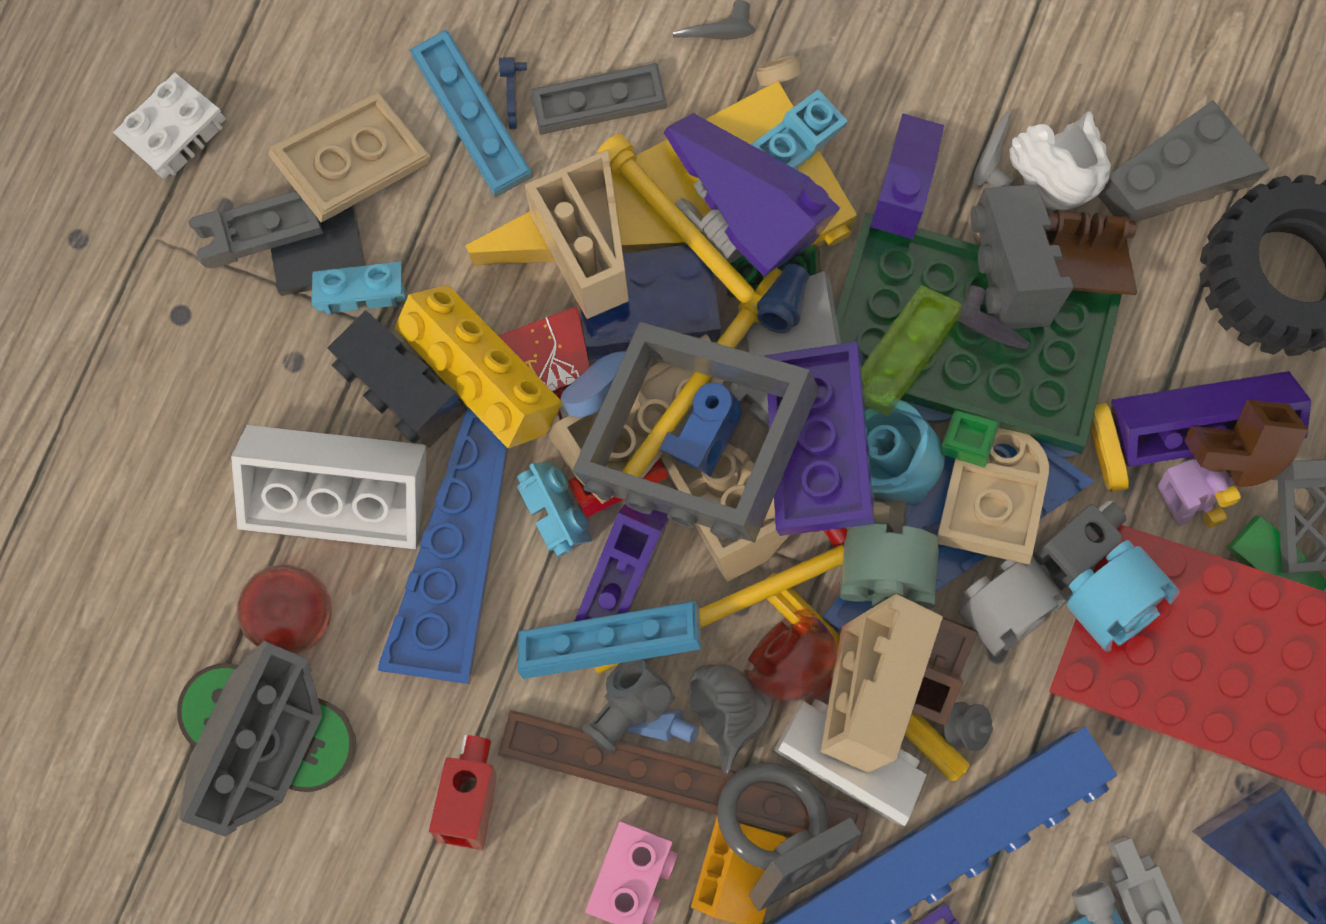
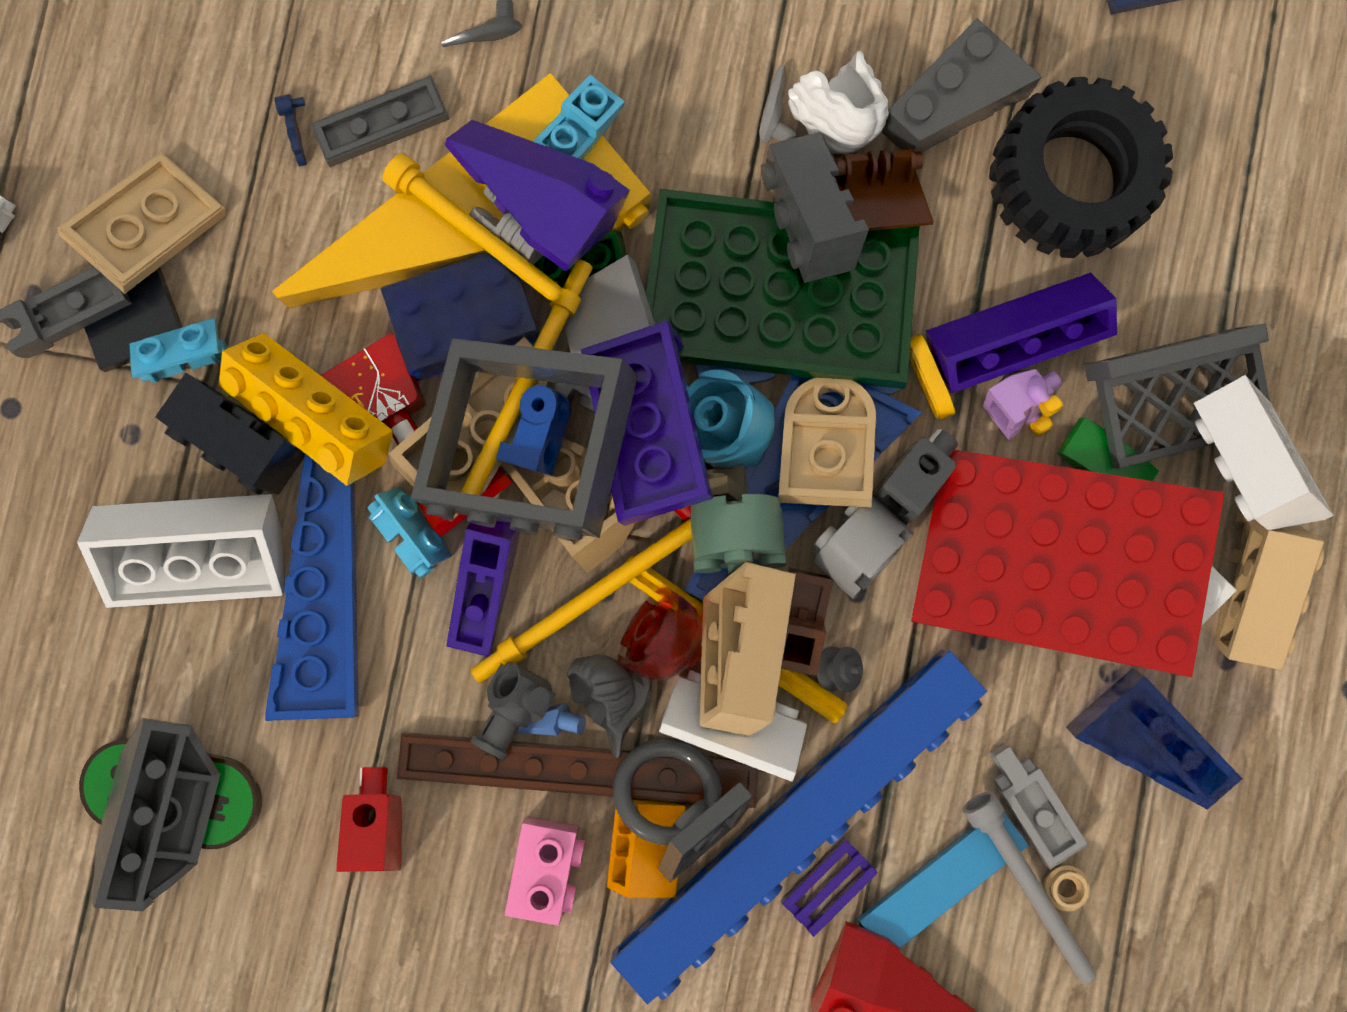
camera: 15 degrees left, 5 degrees up
clear red cylinder [237,564,332,655] -> none
dark azure tile [409,29,533,198] -> none
dark azure tile [518,601,701,679] -> none
tan wedge [524,149,629,319] -> none
medium blue tile [561,351,626,417] -> none
tan tile [755,55,802,86] -> none
dark blue cone [757,264,809,333] -> none
clear neon green plate [862,285,961,416] -> none
dark purple slope [870,114,944,239] -> none
green tile [941,410,1000,468] -> none
clear purple bar [950,285,1030,349] -> none
medium azure brick [1067,540,1180,652] -> none
reddish brown brick [1185,399,1308,487] -> none

